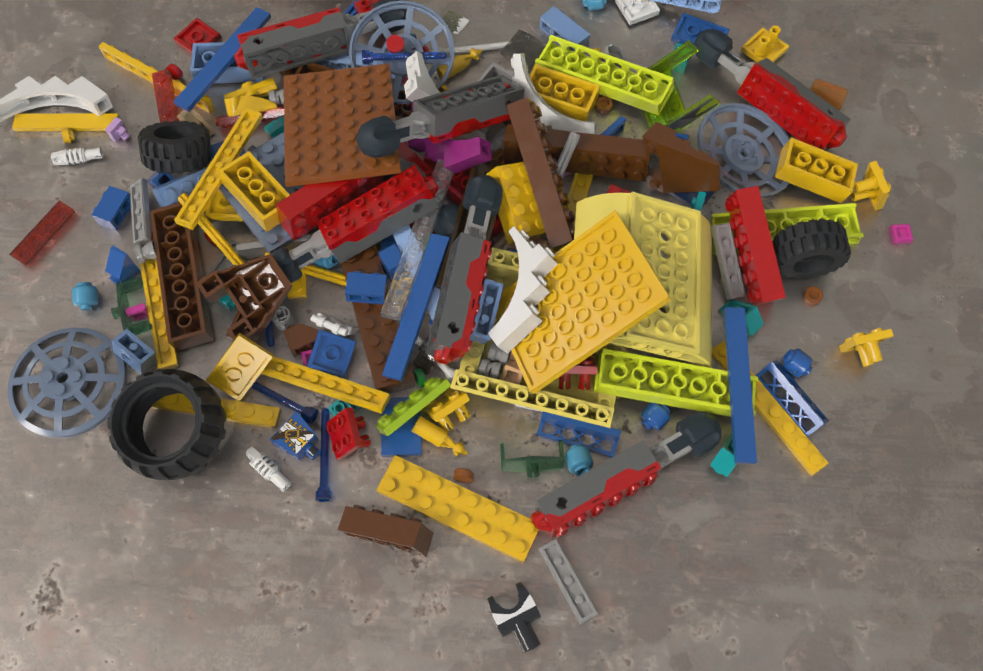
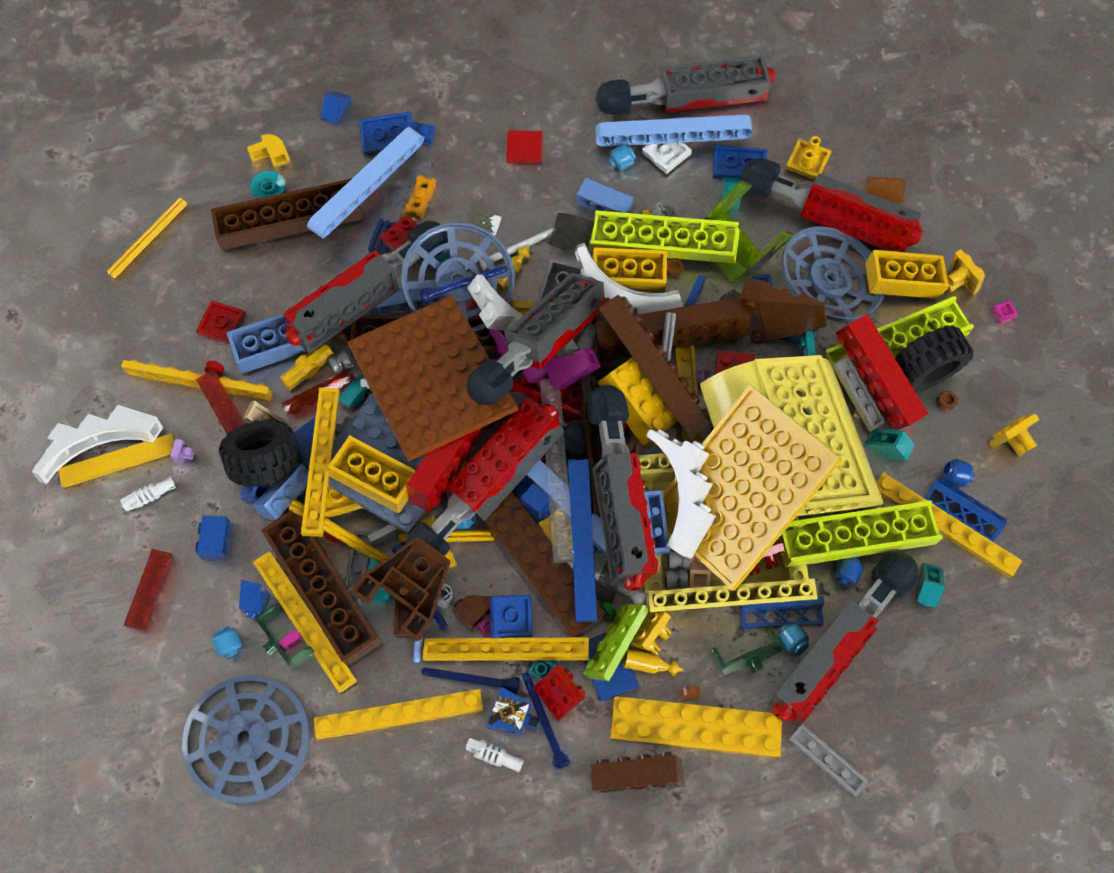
camera: 20 degrees left, 0 degrees up
yellow plate [61,127,75,144] -> none
black tyre [107,369,227,480] -> none
medium blue brick [112,329,156,375] -> none
light grey tile [130,178,151,246] -> none
light grey wheel [134,241,156,264] -> none
blue tile [173,7,271,112] -> none
yellow plate [206,333,273,401] -> none
yellow piece [224,95,277,116] -> none
white plate [311,313,358,337] -> none
blue brick [345,271,387,304] -> none
red tile [386,35,404,54] -> none
black connector [487,582,541,653] -> none
blue tile [723,307,757,464] -> none

